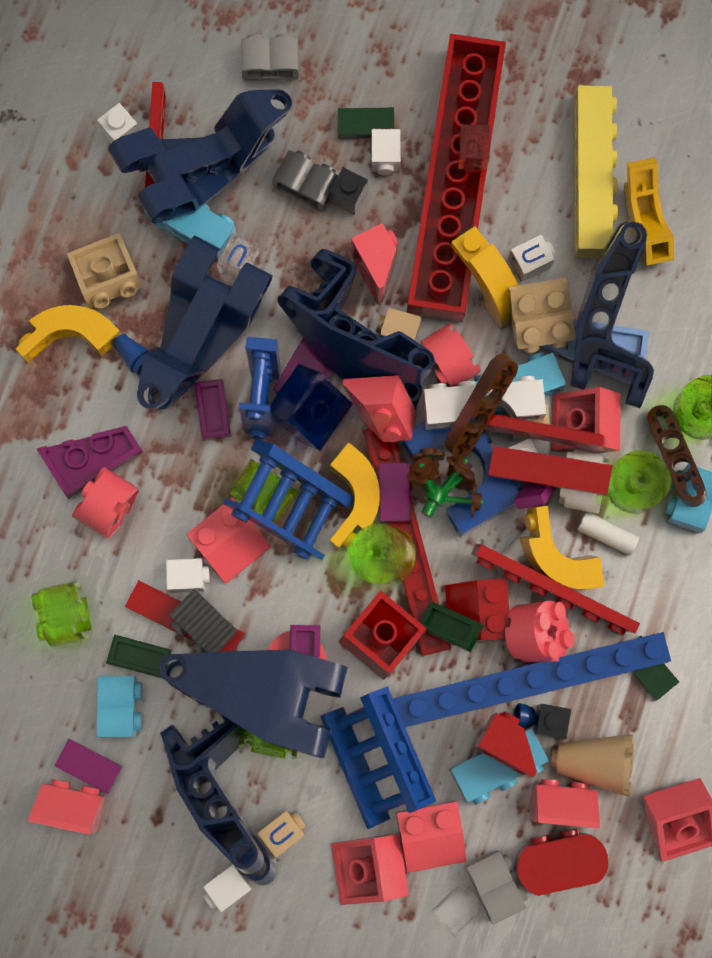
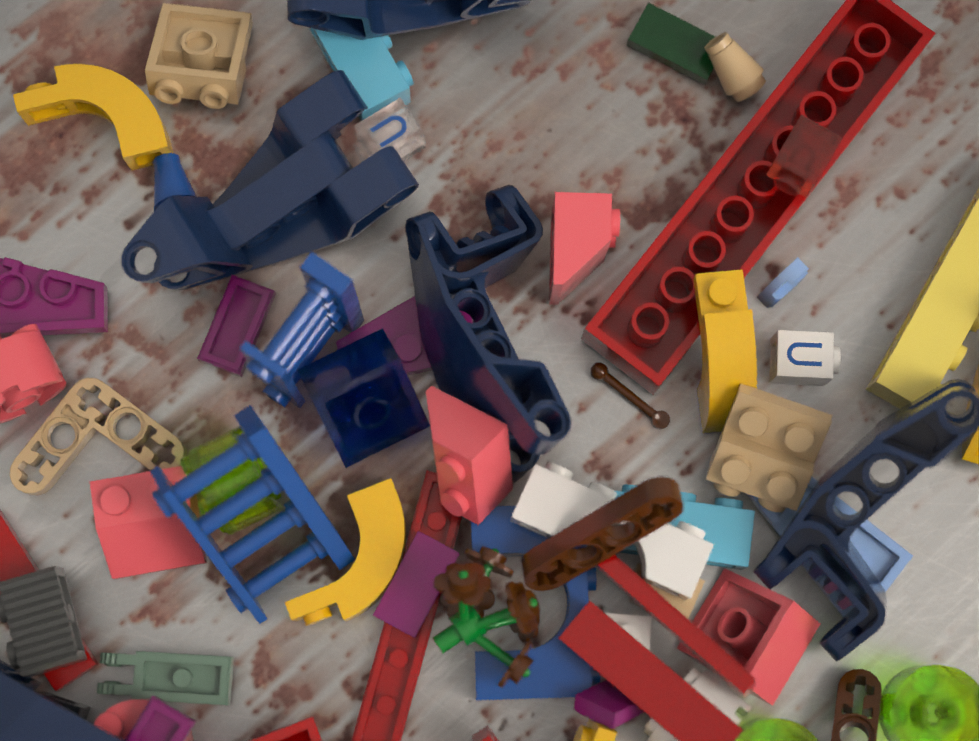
camera: 30 degrees right, 0 degrees up
white brick [166,558,210,593] -> none
dark grey brick [272,150,338,212] -> none
black brick [330,167,368,215] -> none
clear neon green brick [348,524,416,585] -> none
white brick [371,129,401,175] -> none
tan brick [376,307,422,340] -> none
coral brick [420,323,481,387] -> none
none -> tan beam [9,378,187,496]
none -> sand green hinge [96,651,234,705]
none -> reddish brown hinge [590,362,670,430]
none -> tan cone [705,32,766,102]
none -> light blue tile [757,257,809,308]

